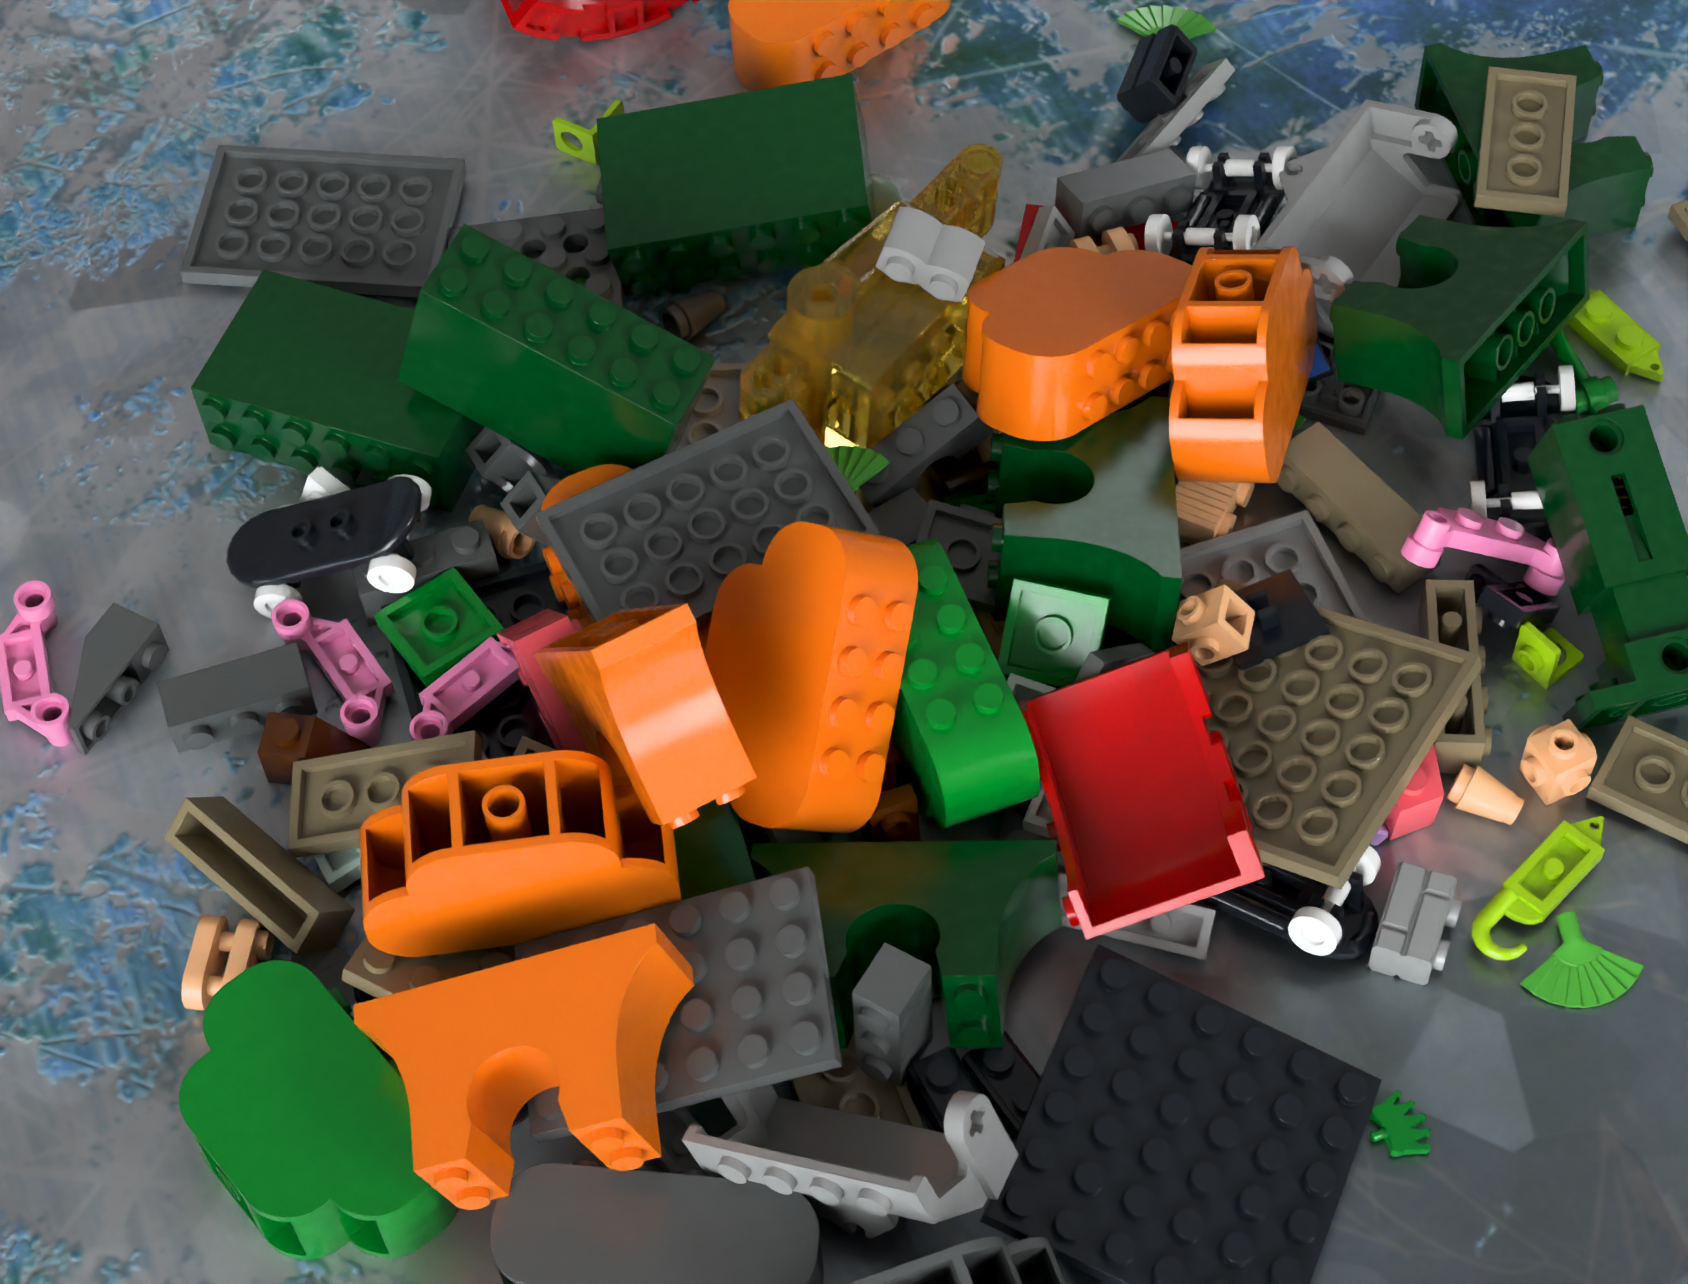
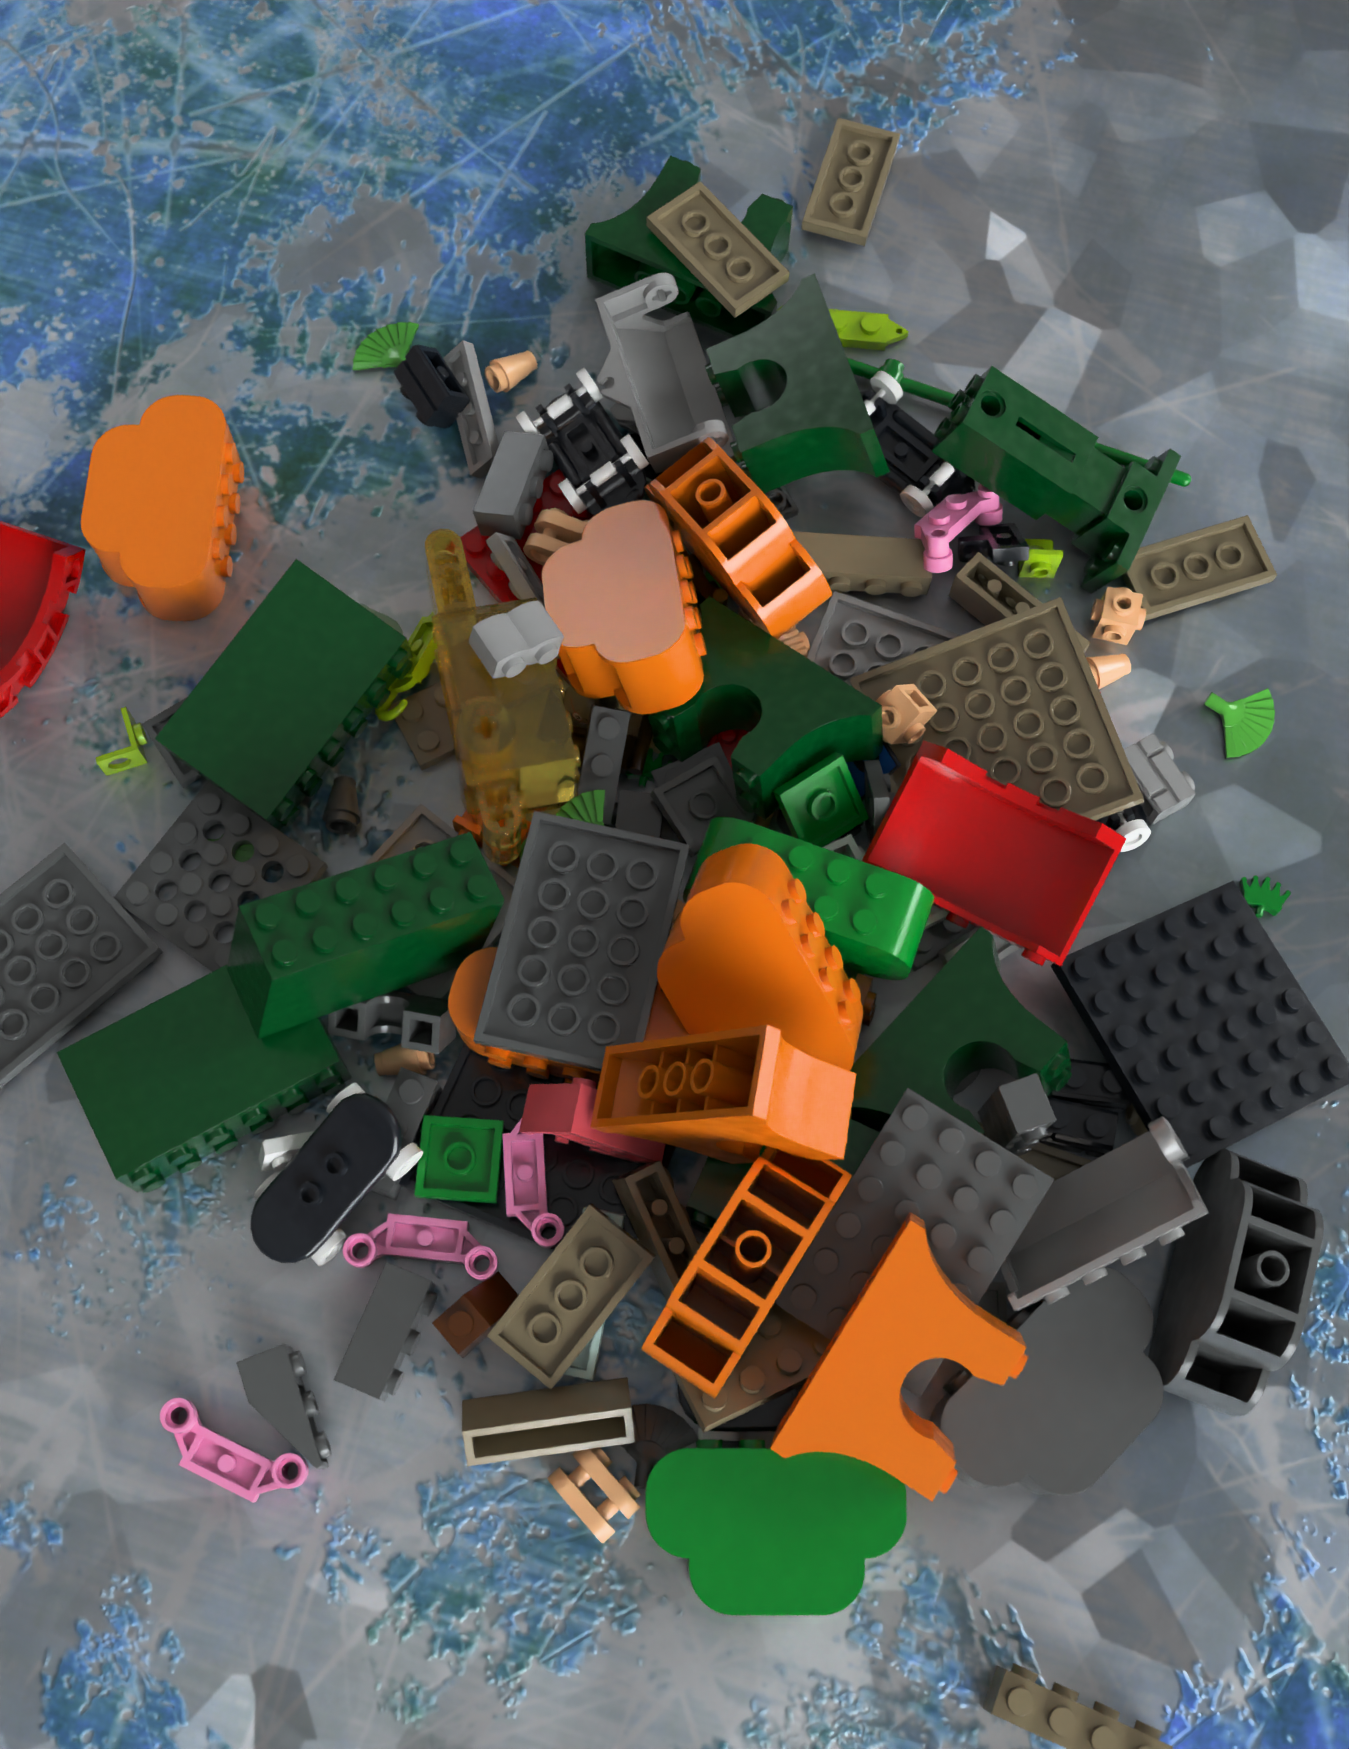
camera: 55 degrees left, 15 degrees up
black piece [1232,569,1330,670] -> none
lime plate [1472,816,1605,961] -> none
none -> light nougat cone [485,350,538,393]

